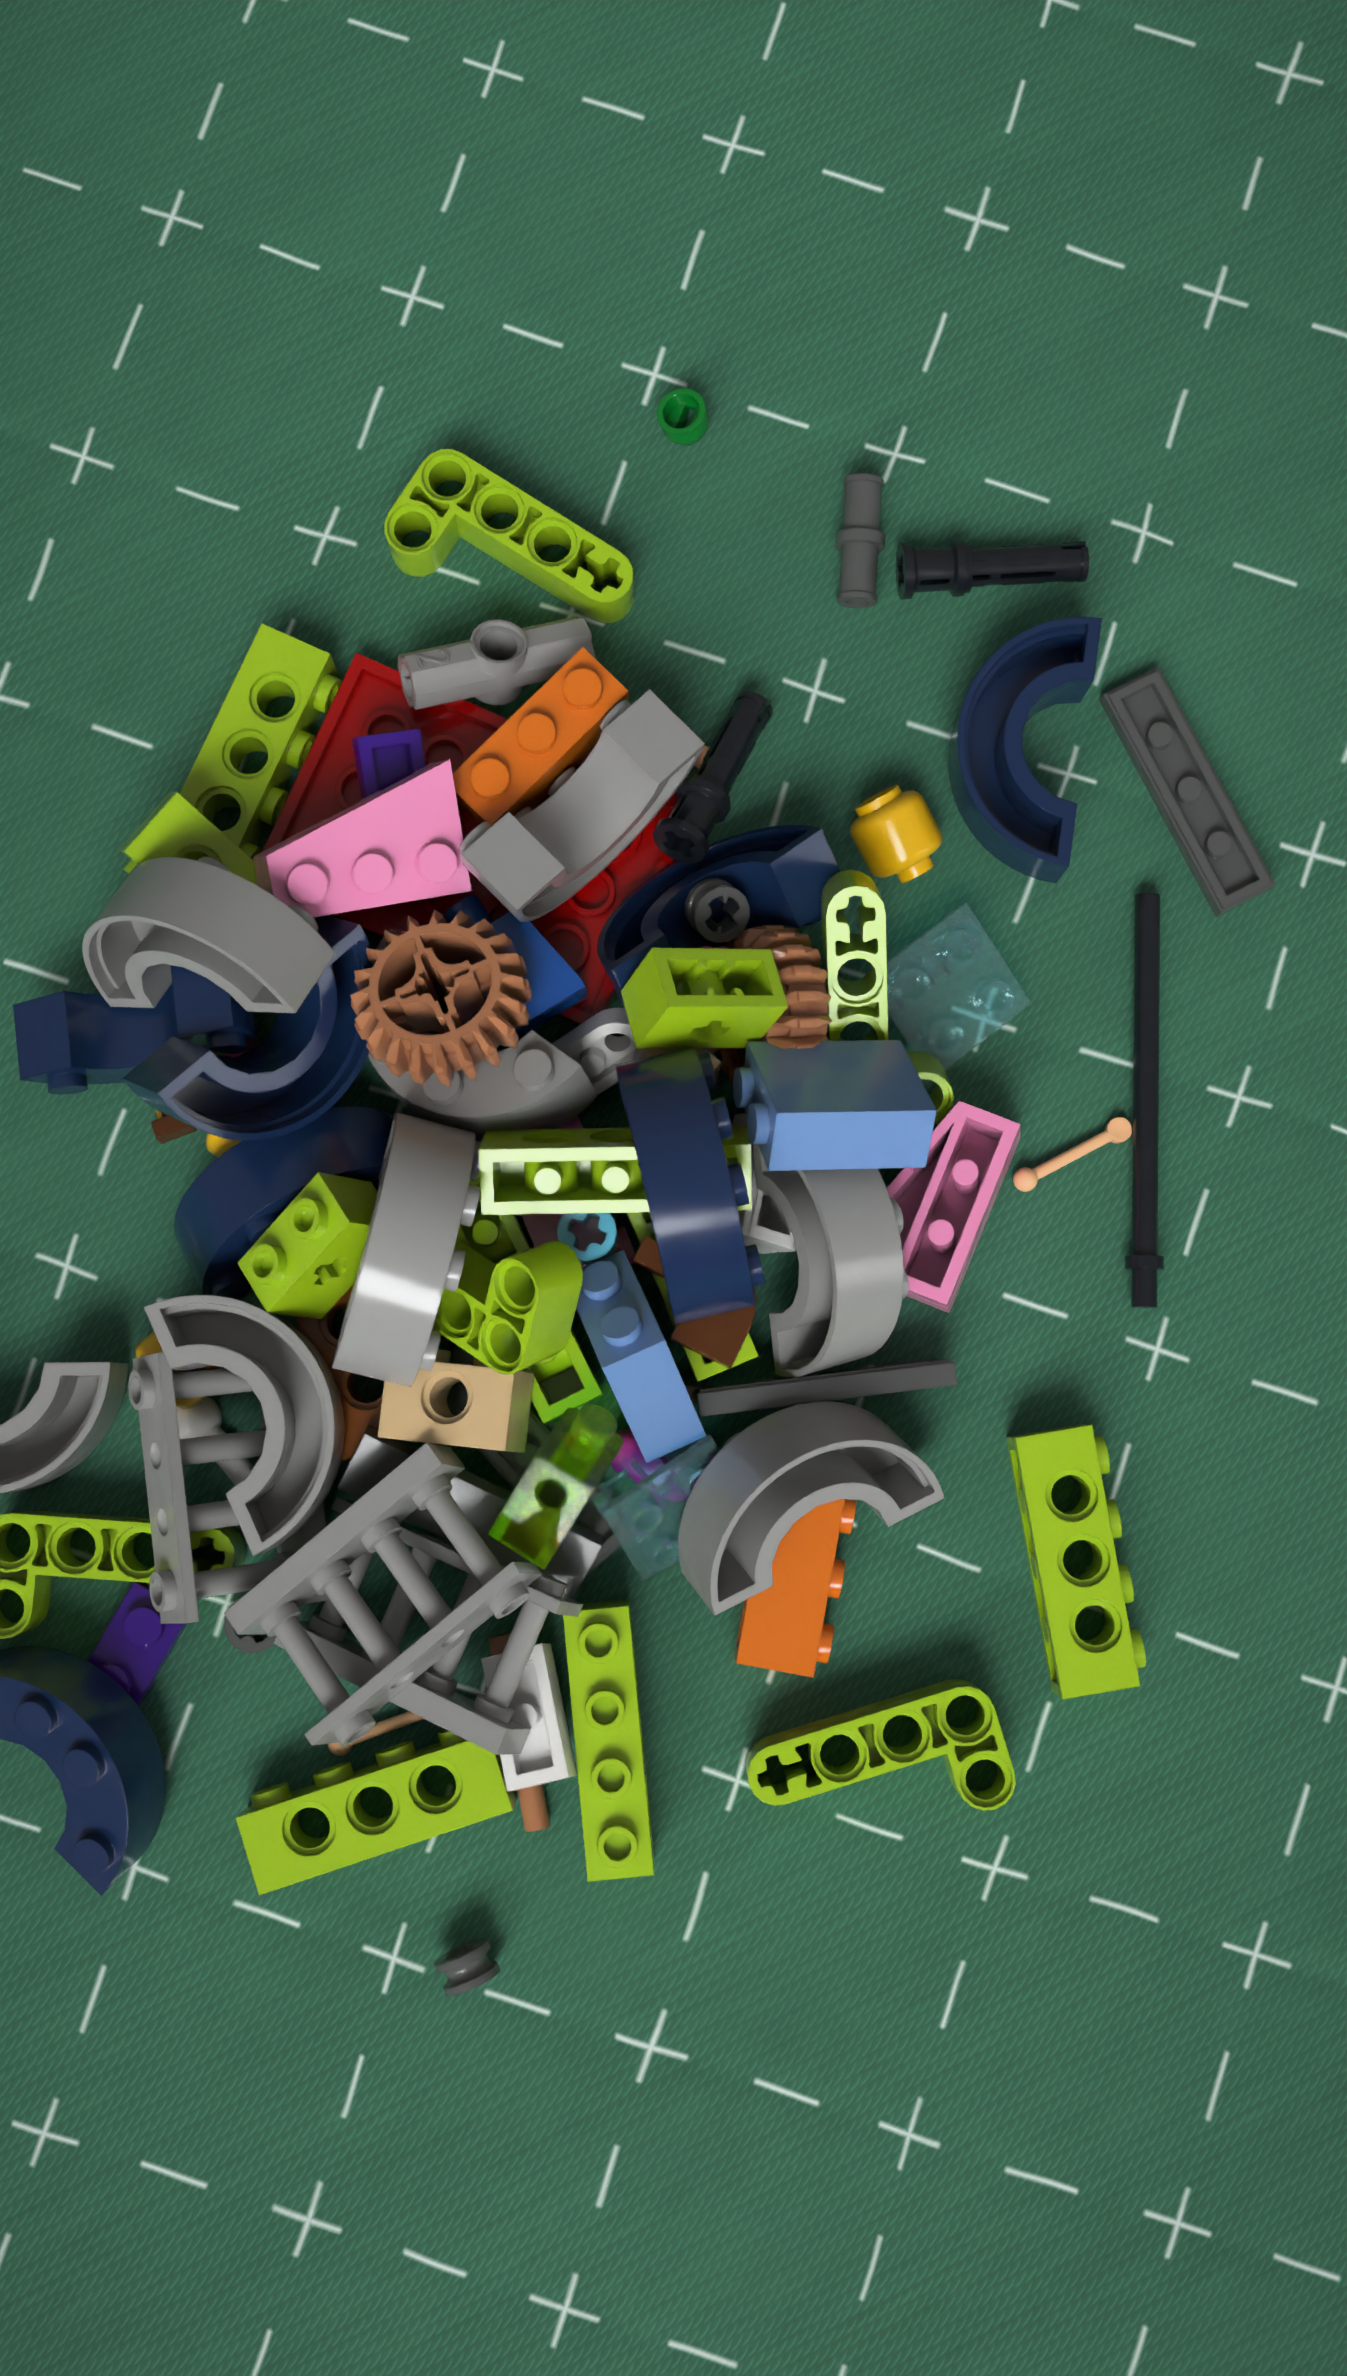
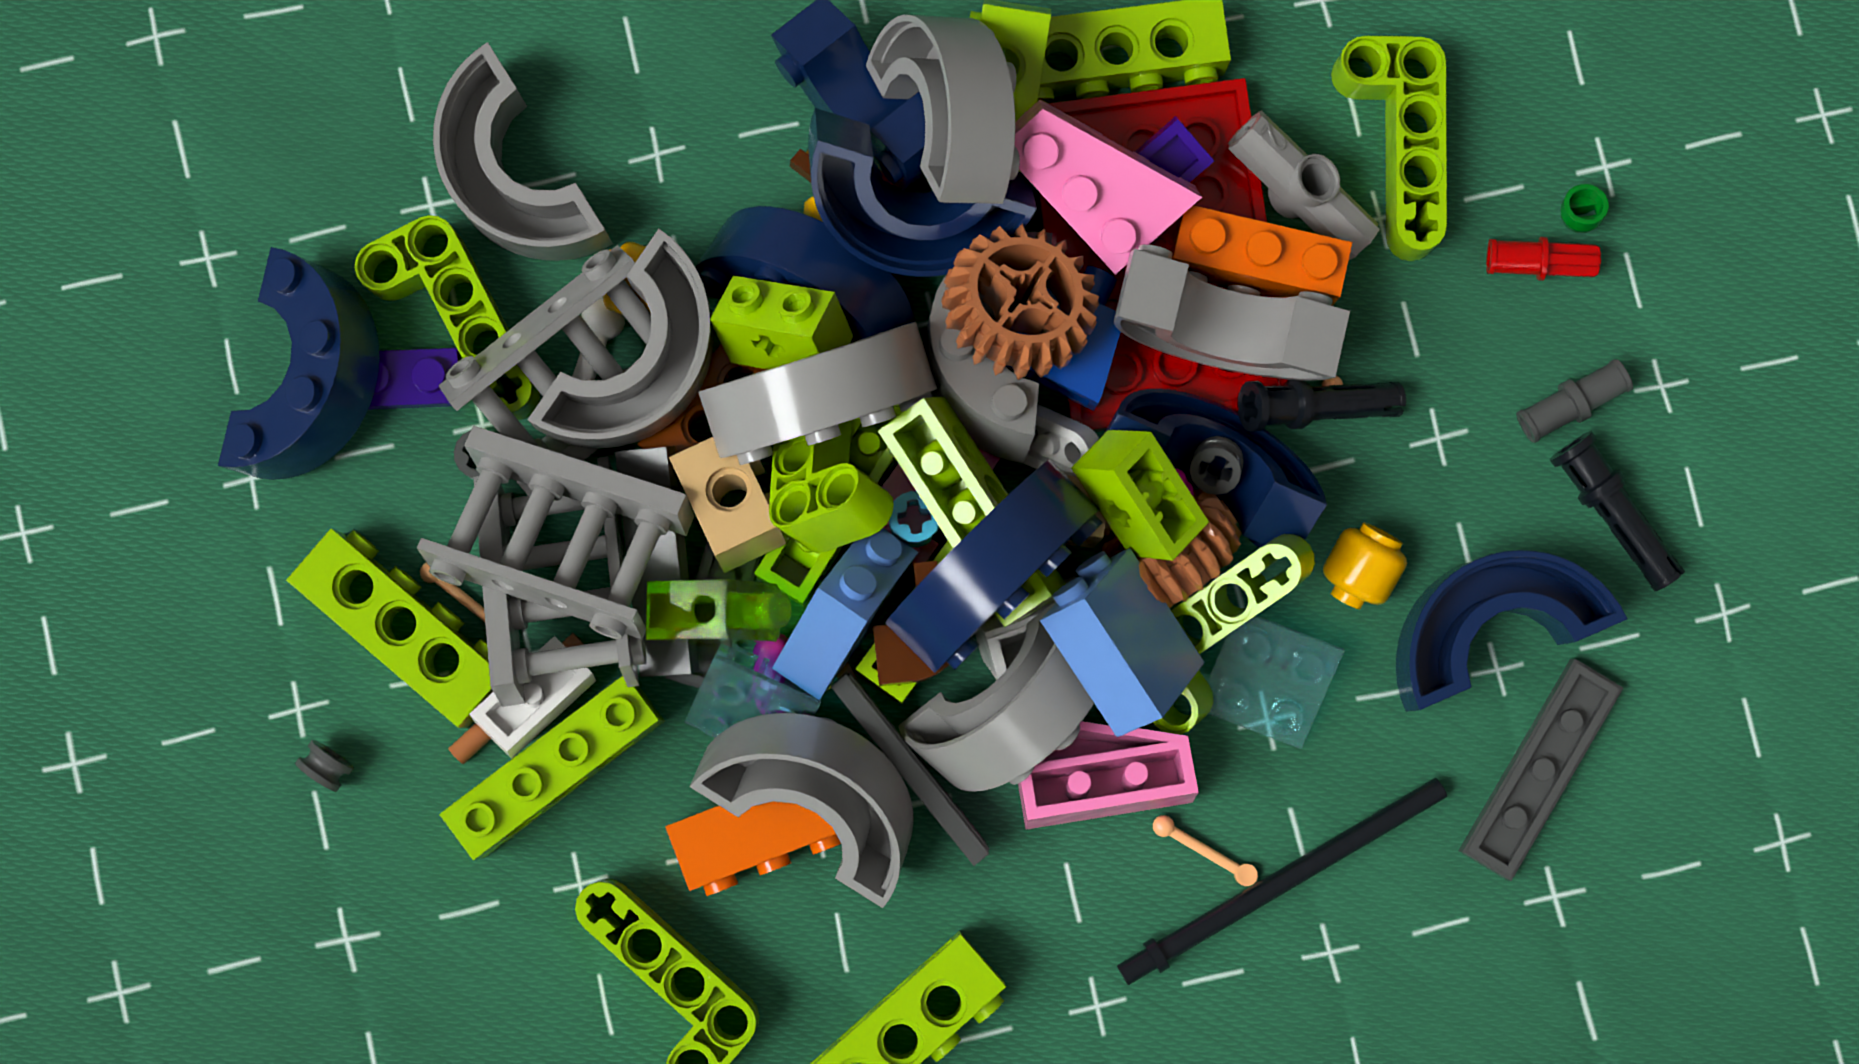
camera: 55 degrees right, 0 degrees up
none -> red axle [1486,236,1601,281]

